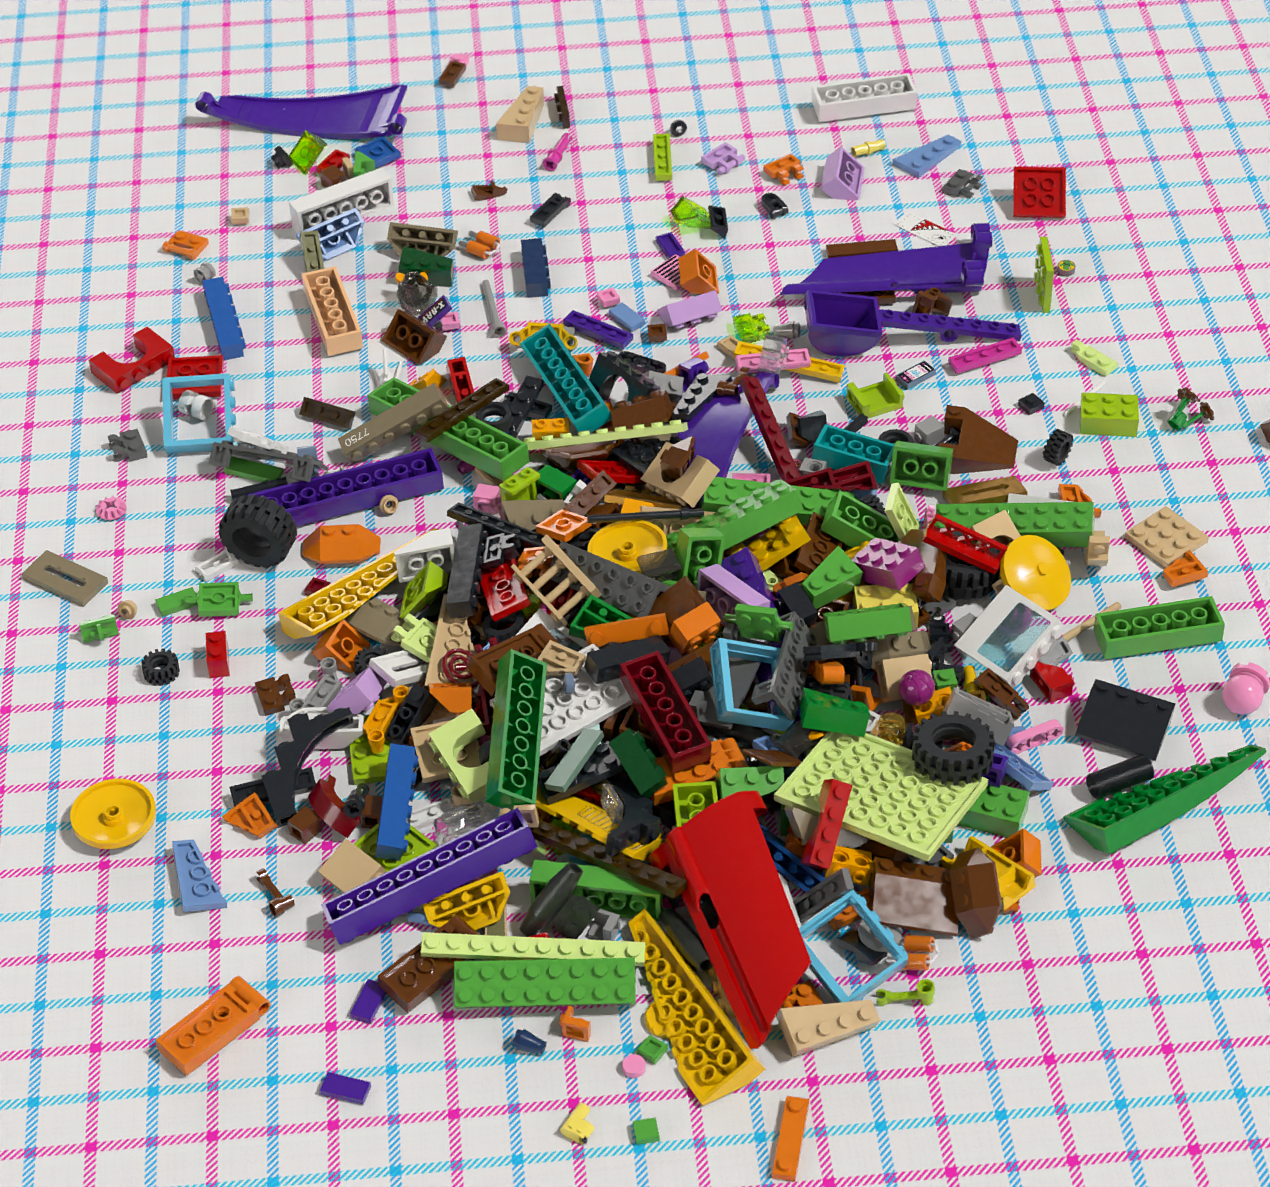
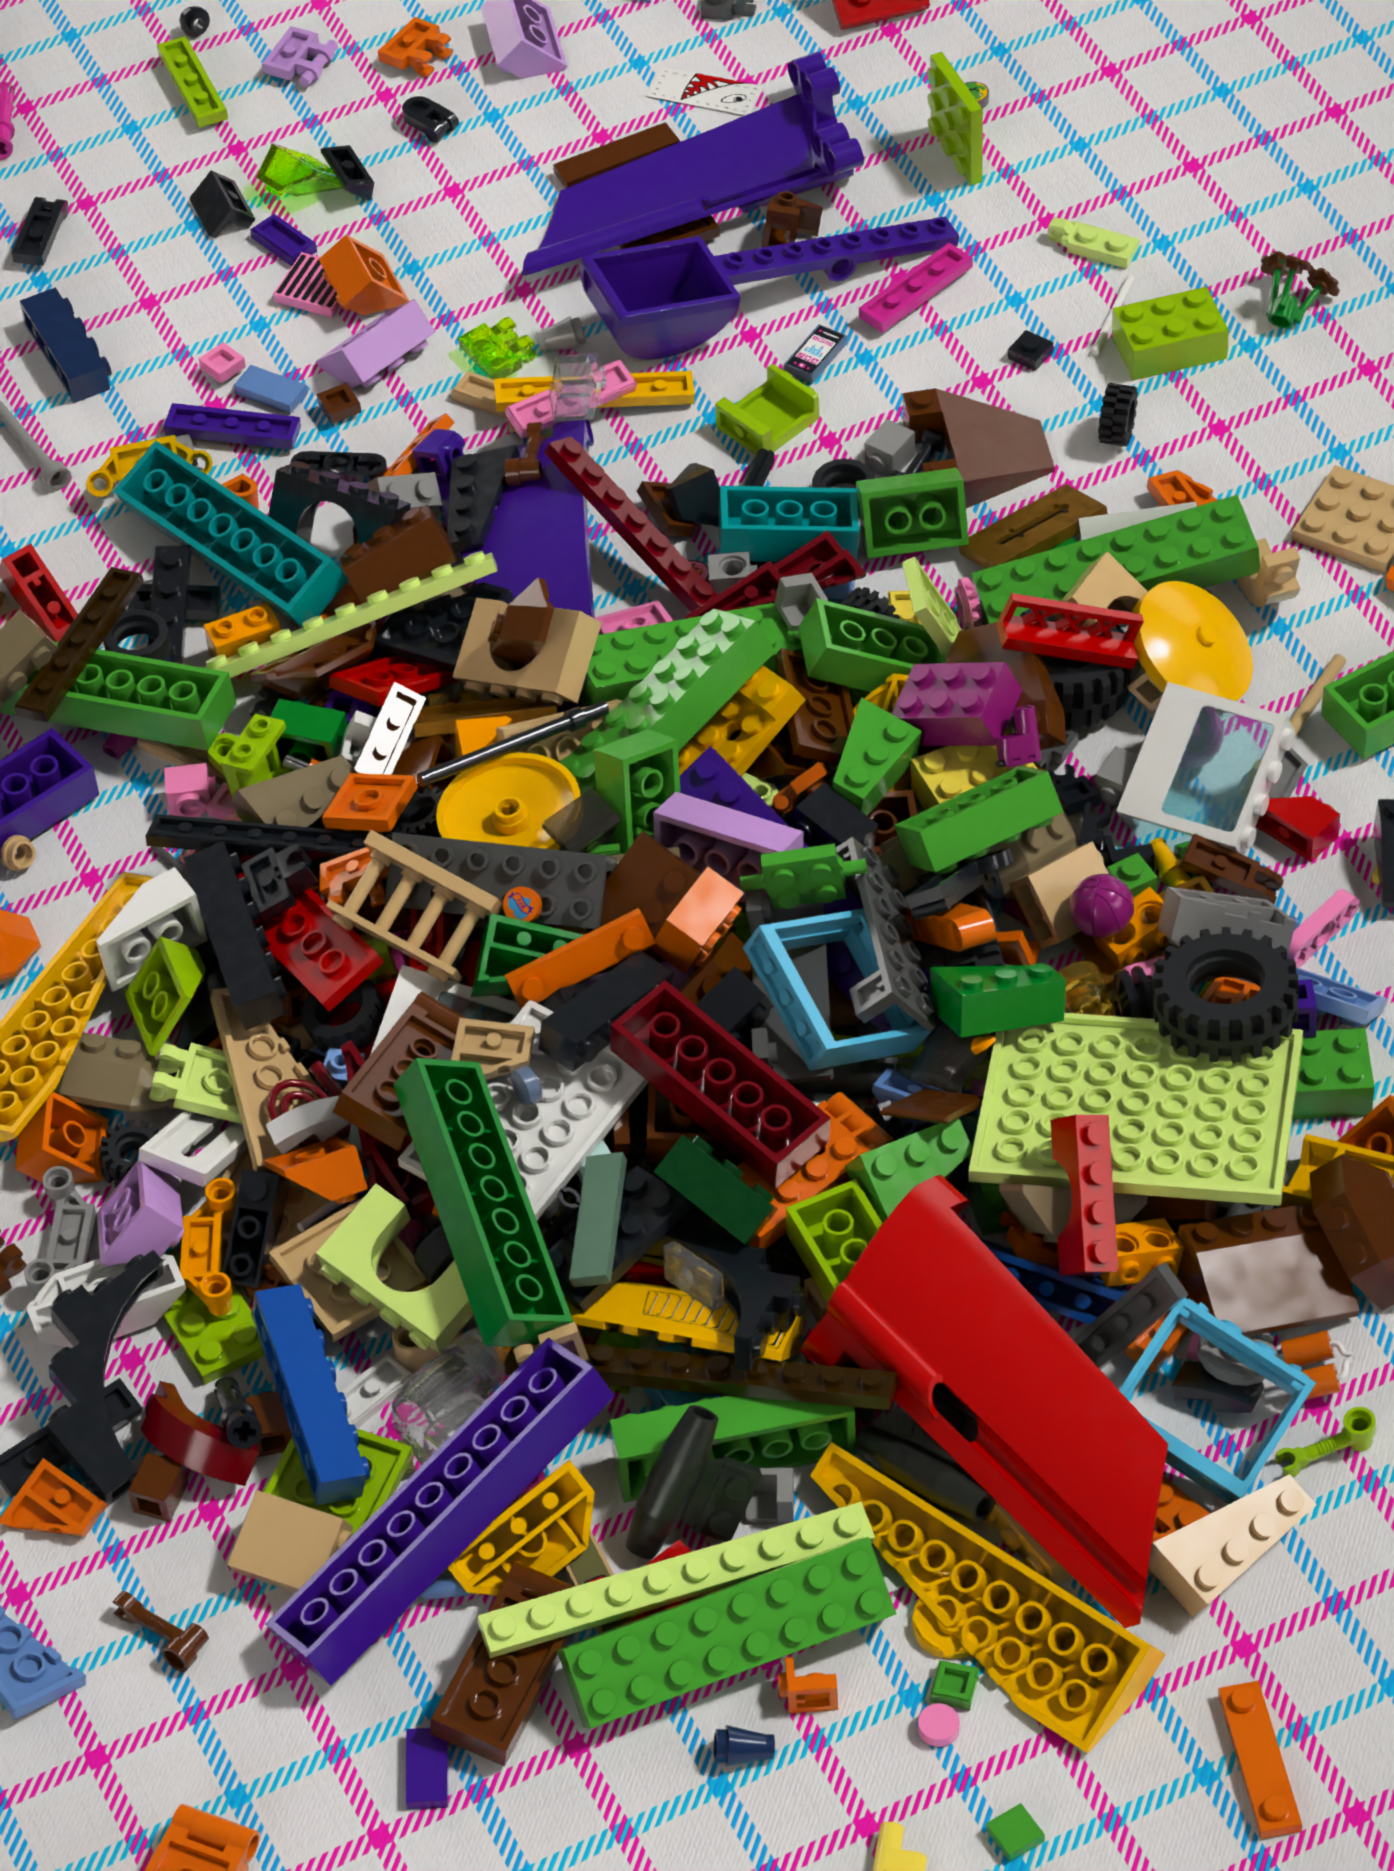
camera: 20 degrees left, 5 degrees up
none -> black panel [190,170,255,238]
none -> light grey slope [266,1096,350,1155]
none -> orange tile [503,886,542,923]
none -> light grey panel [774,573,828,631]
none -> magenta piece [995,705,1042,768]

